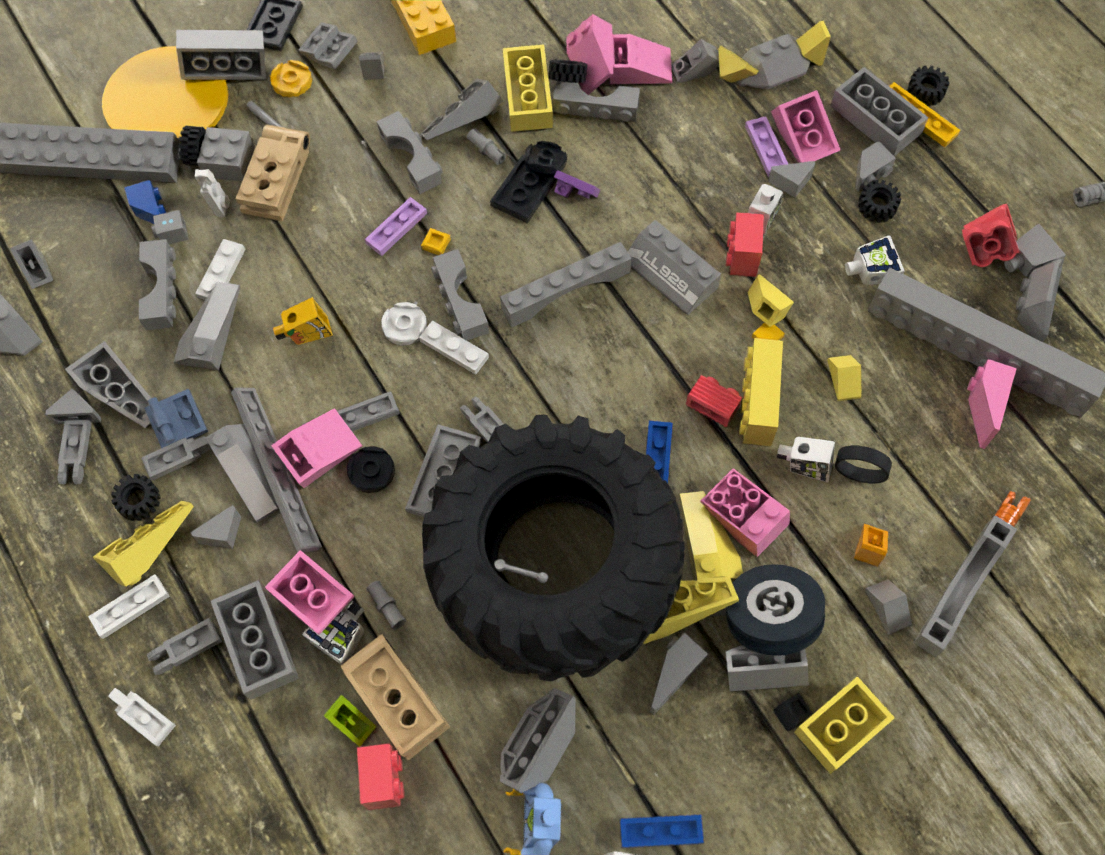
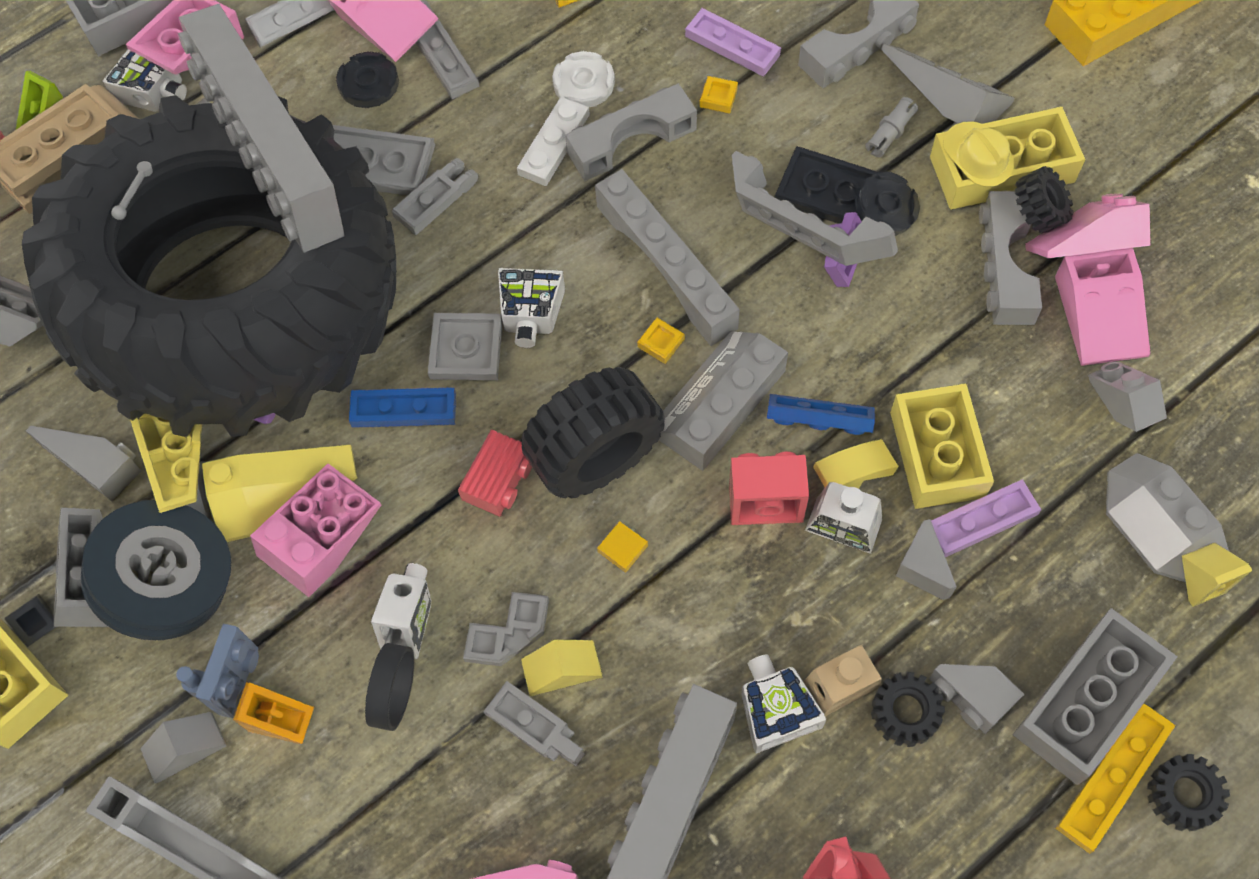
camera: 85 degrees right, 0 degrees up
light yellow slope [718,46,758,83] -> none
light yellow brick [739,338,783,446] -> none
light yellow slope [747,274,794,327] -> none
bright pink slope [771,90,840,163] -> none
none -> sand blue plate [176,623,259,718]
none -> light grey brick [178,4,345,253]
none -> light grey plate [428,313,503,381]
none -> light grey tile [463,592,549,666]
none -> light grey hinge [483,681,585,766]
none -> torso [498,268,565,348]
none -> black tyre [522,367,665,499]
none -> yellow tile [637,317,685,364]
none -> light grey slope [732,151,898,266]
none -> blue plate [767,394,875,435]
none -> tan torso [803,645,882,716]
none -> light yellow slope [813,439,899,489]
none -> light yellow brick [890,383,994,509]
none -> light yellow piece [943,122,1014,187]

